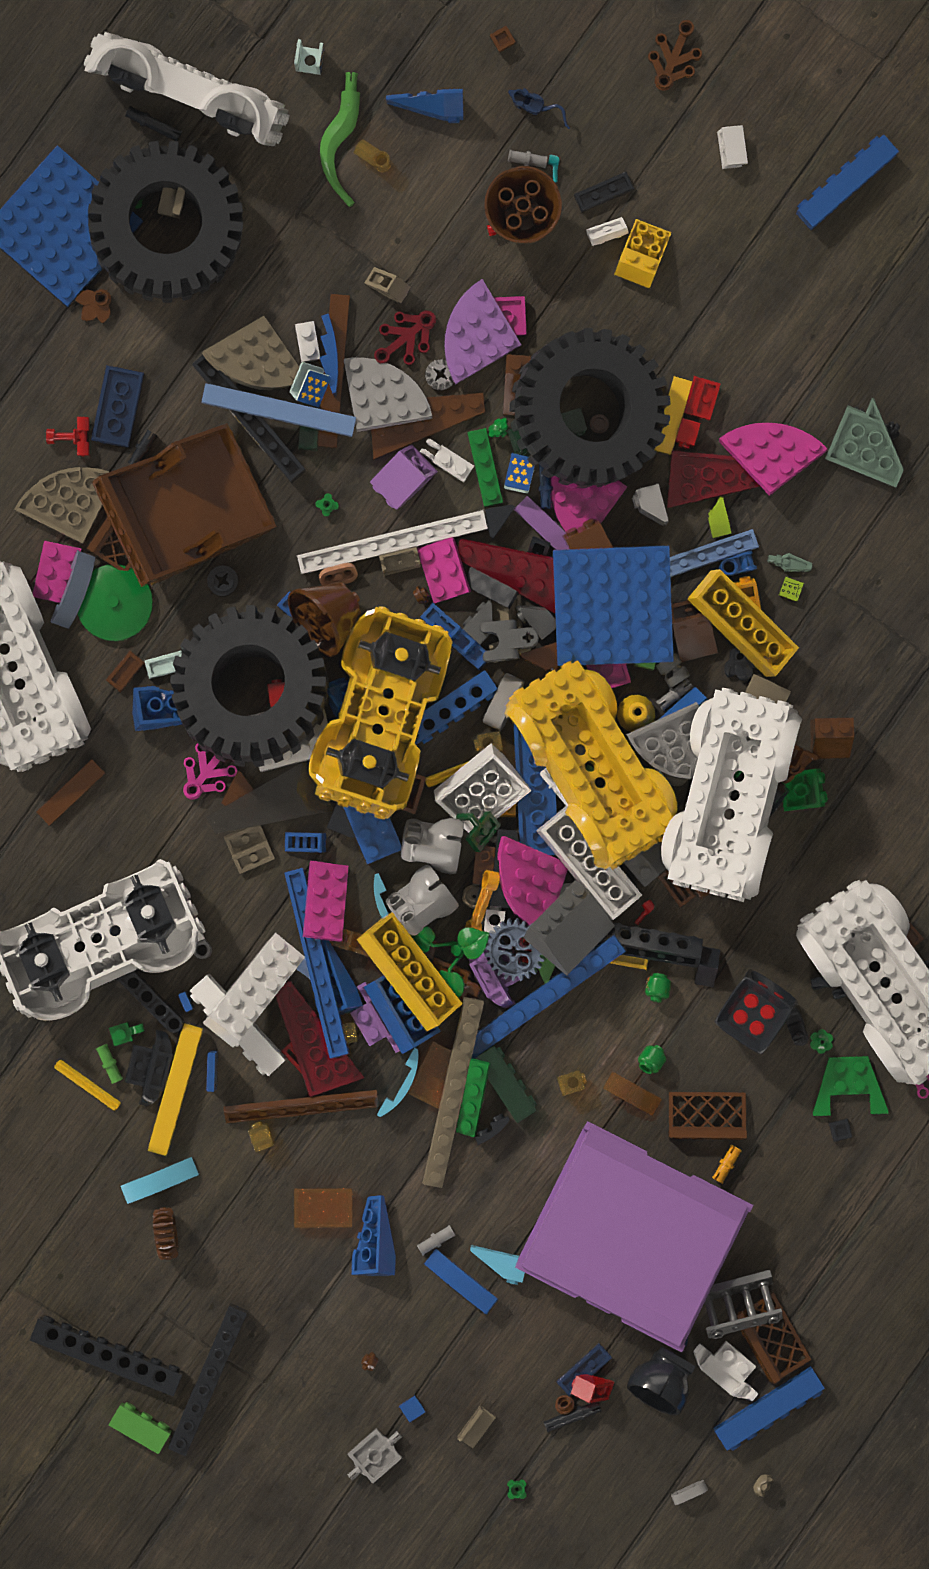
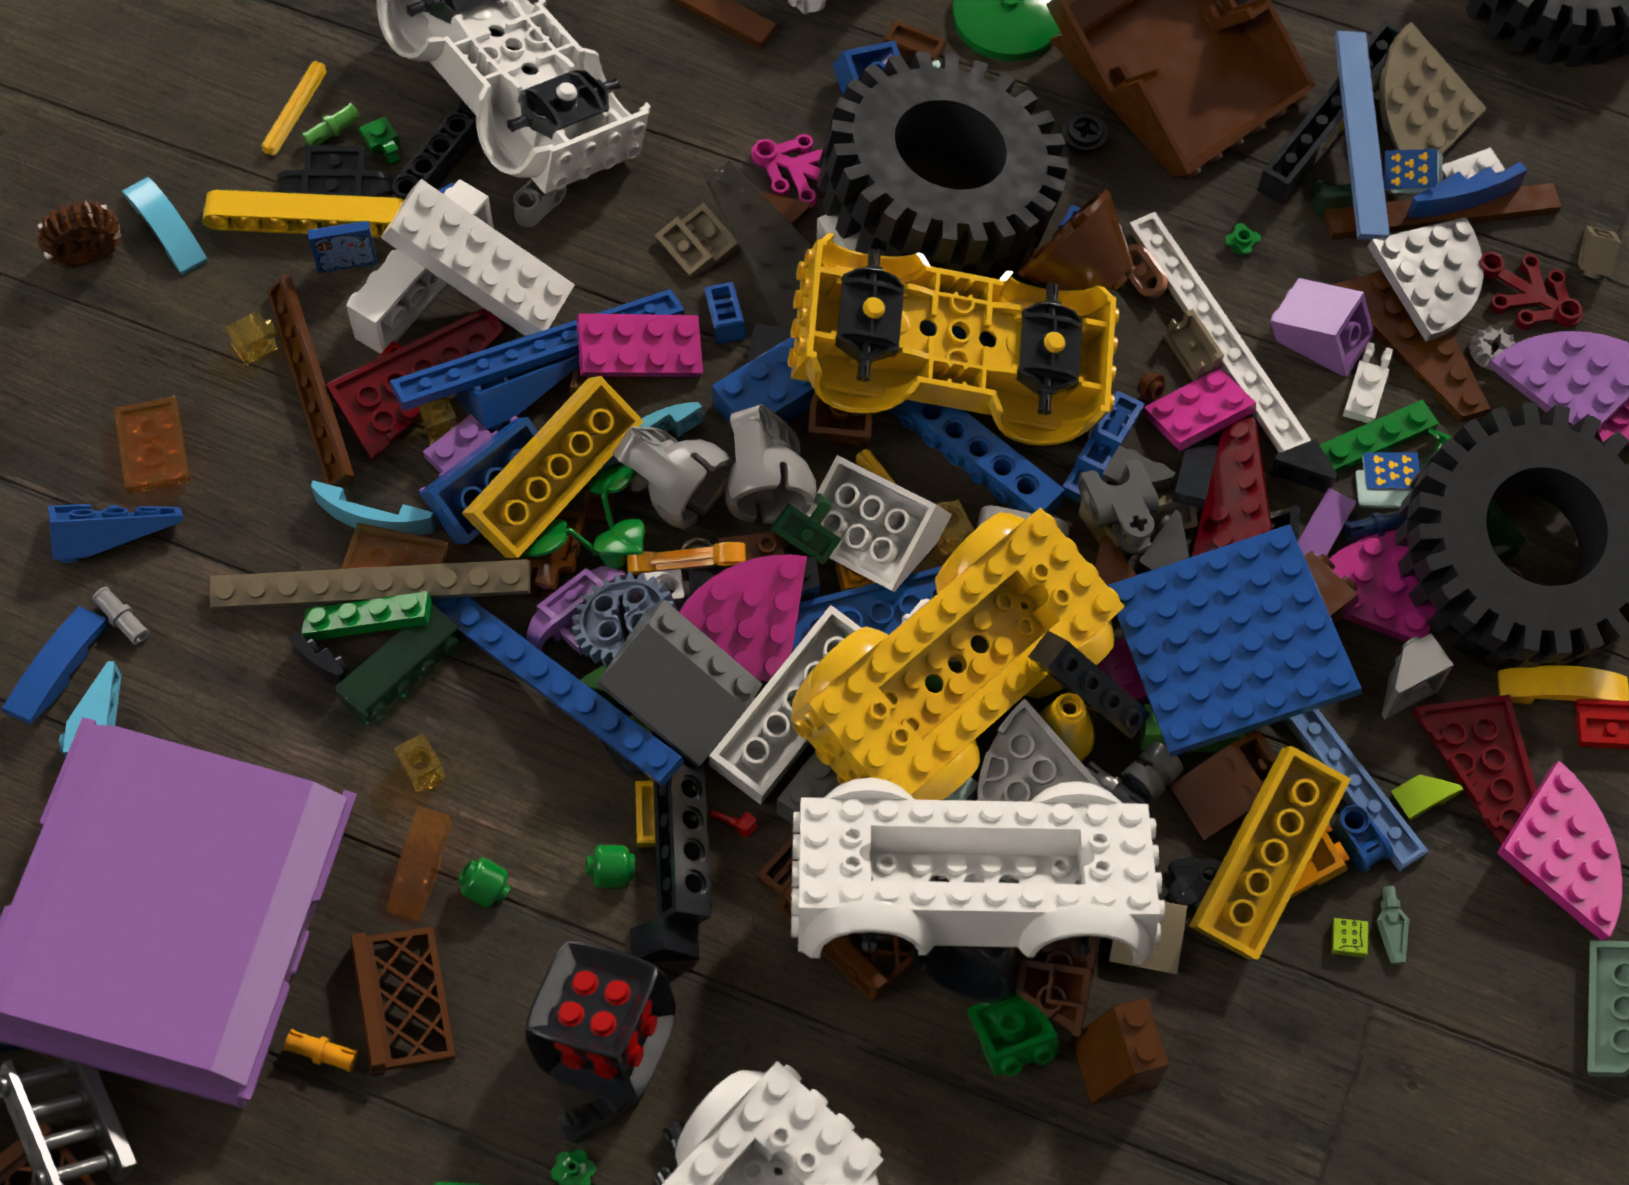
camera: 75 degrees right, 25 degrees down
red brick [675,418,701,449] -> none
none -> black brick [1028,630,1151,740]

